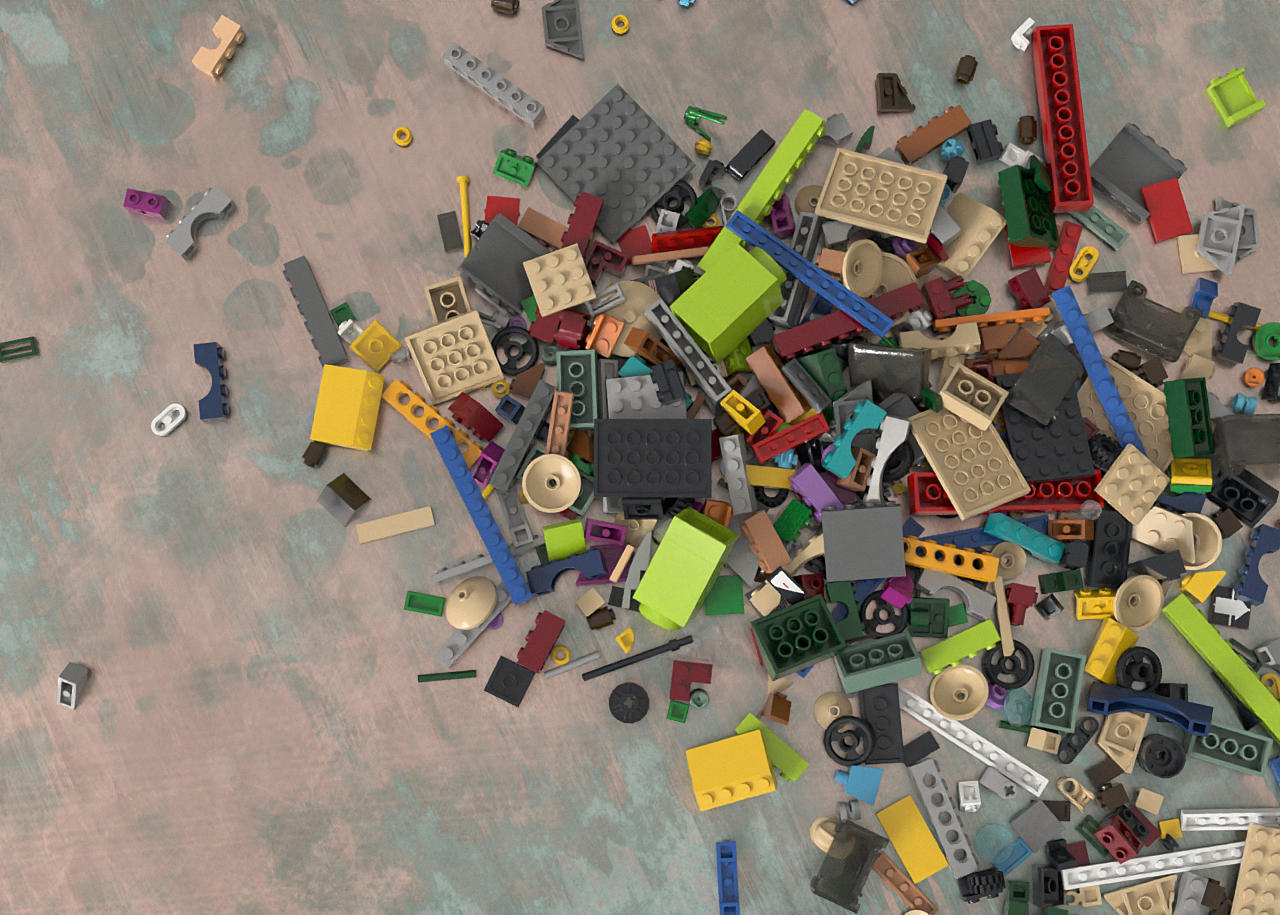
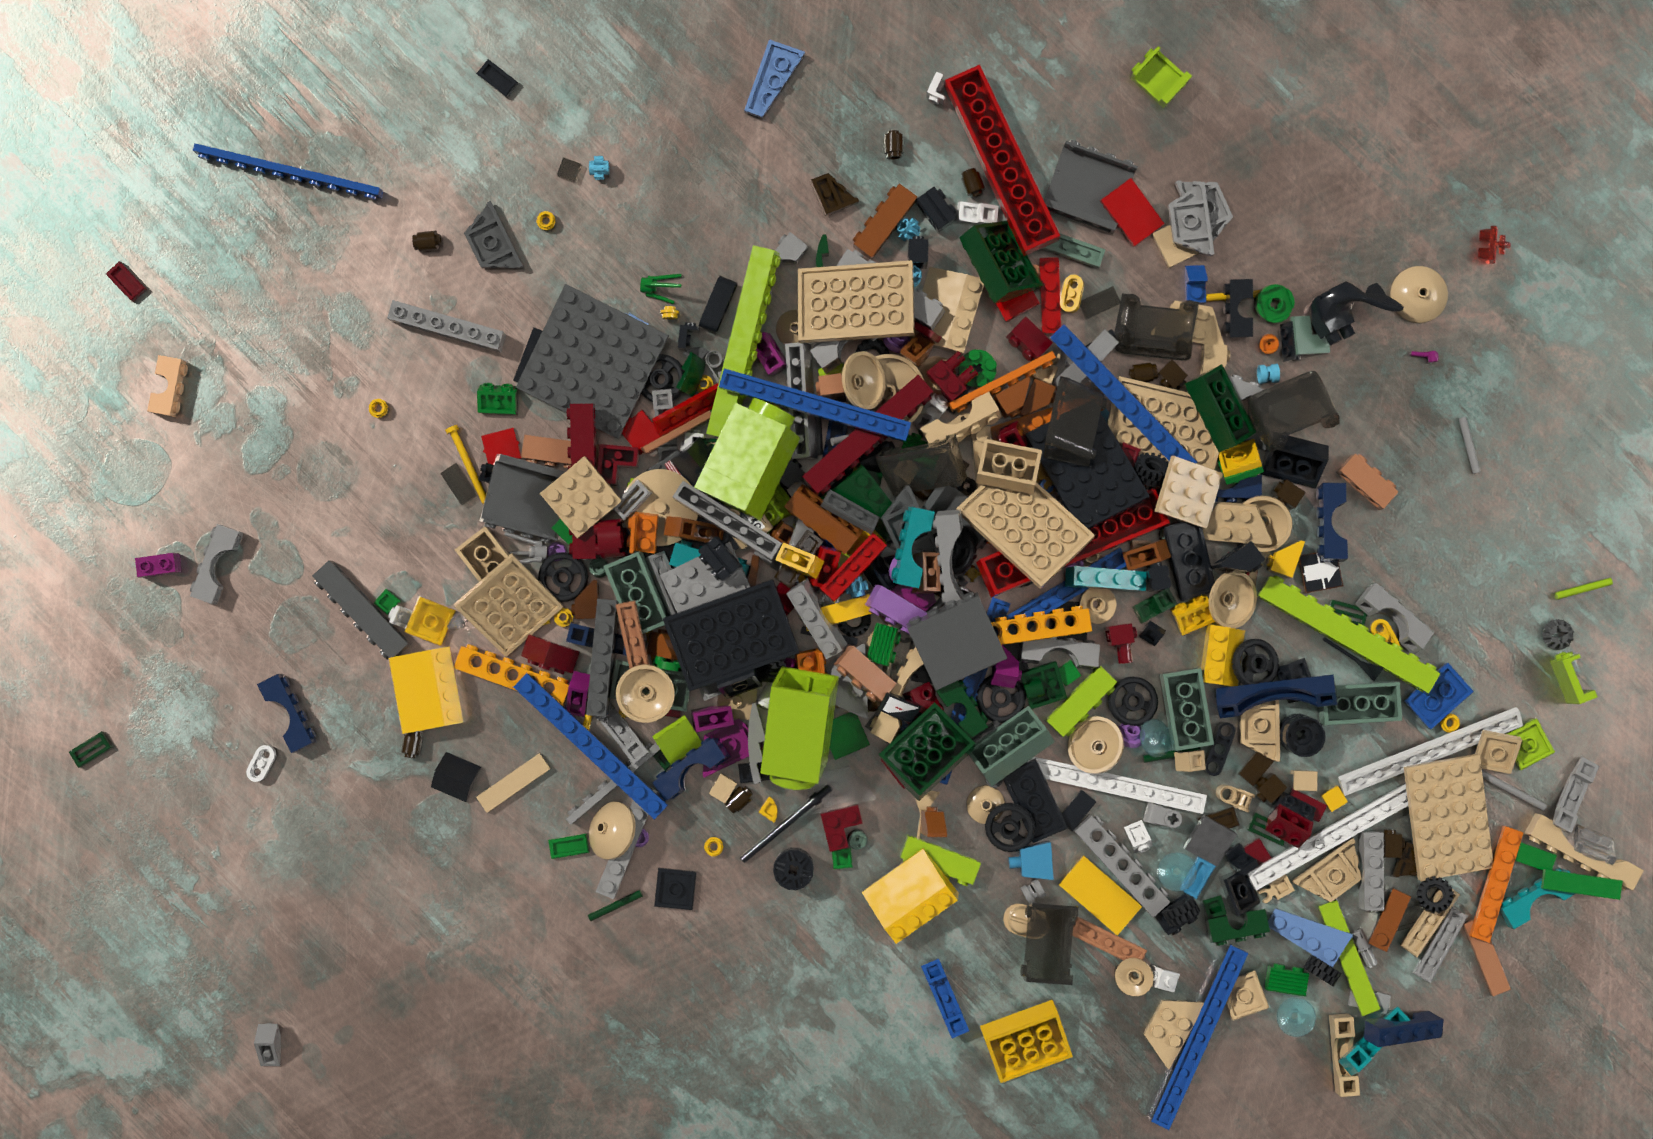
camera: 20 degrees left, 5 degrees up
dark red brick [516,610,567,674] -> none
light grey bar [544,651,600,680] -> none
light nougat tile [610,545,634,583] -> none
dark green tile [922,387,942,413] -> none
tan tile [992,576,1015,656] -> none
dark green slope [1029,155,1051,193] -> none
clear tile [1080,500,1102,520] -> none
black bush [1159,833,1179,853] -> none

